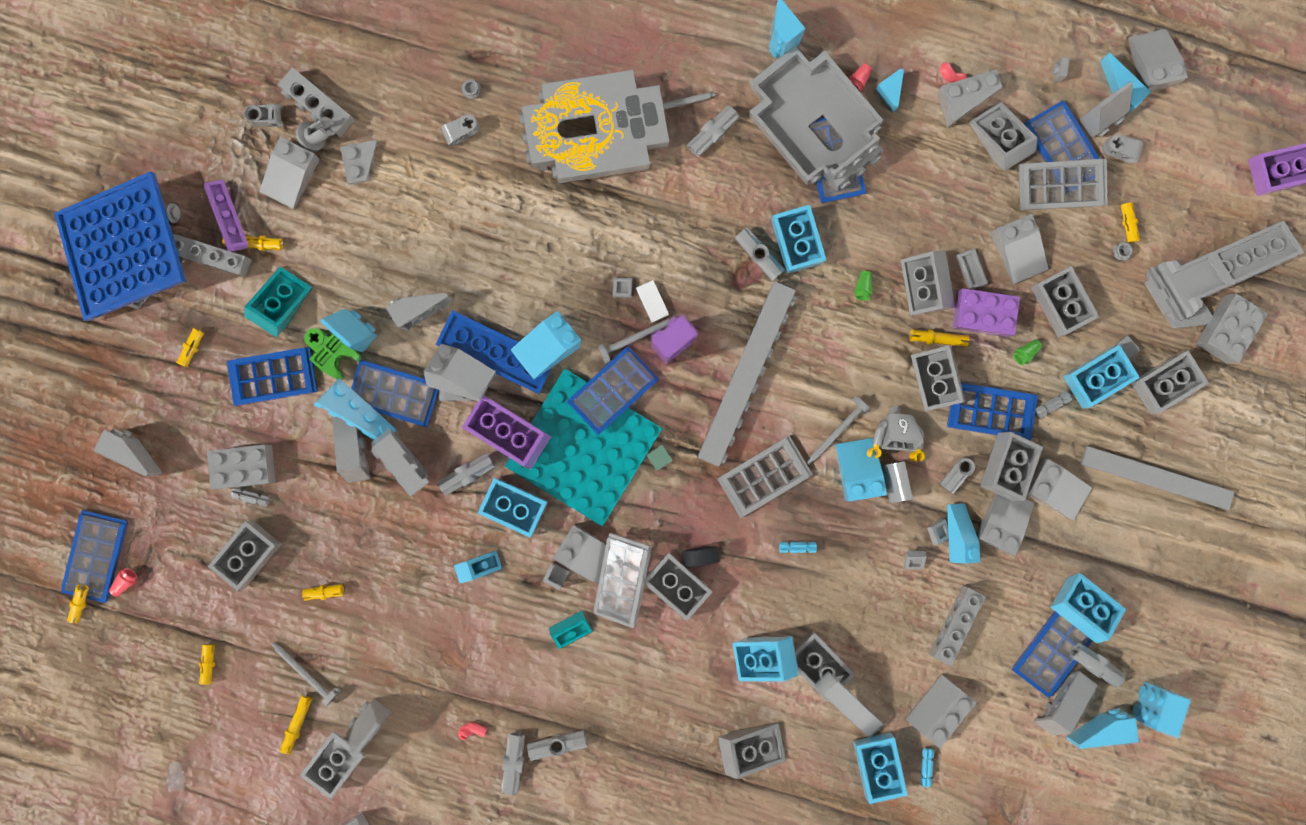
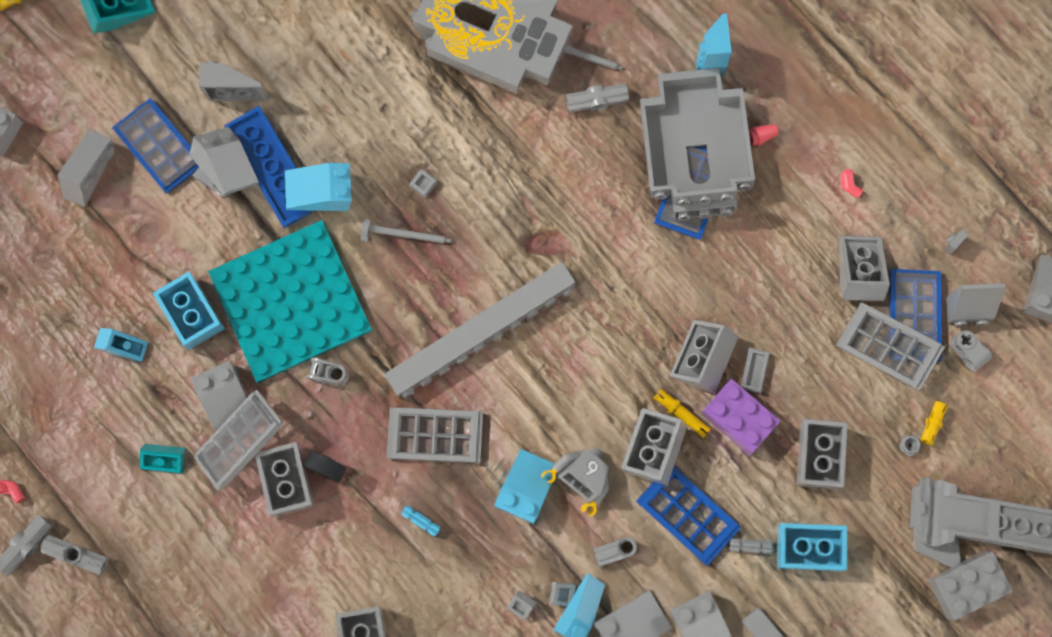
camera: 40 degrees right, 10 degrees down
blue piece [227,347,318,406] -> none
bright green piece [304,328,362,380] -> none
medium azure wing [314,378,396,440] -> none
medium azure slope [320,308,378,353] -> none
light grey wedge [371,428,429,497] -> none
light grey piece [437,453,496,496] -> none
medium lavender brick [462,395,551,469] -> none
light grey panel [543,562,570,590] -> none
clear piece [567,347,659,435] -> none
white tile [636,280,669,323] -> none
sand green tile [647,445,673,471] -> none
medium lavender brick [651,315,698,365] -> none
medium azure brick [732,636,799,682] -> none
light grey piece [734,227,785,281] -> none
medium azure brick [771,205,826,274] -> none
light grey piece [807,396,870,464] -> none
bright green cone [854,271,873,301] -> none
medium azure slope [875,69,904,112] -> none
light grey brick [881,461,913,503] -> none
light grey wedge [937,69,1002,128] -> none
light grey brick [980,432,1043,501] -> none
light grey slope [990,214,1049,284] -> none
bright green cone [1013,339,1042,366] -> none
medium azure slope [1100,52,1151,113] -> none
light grey tile [1114,335,1140,359] -> none
light grey brick [1131,350,1209,414] -> none
none -> light grey piece [306,357,349,386]

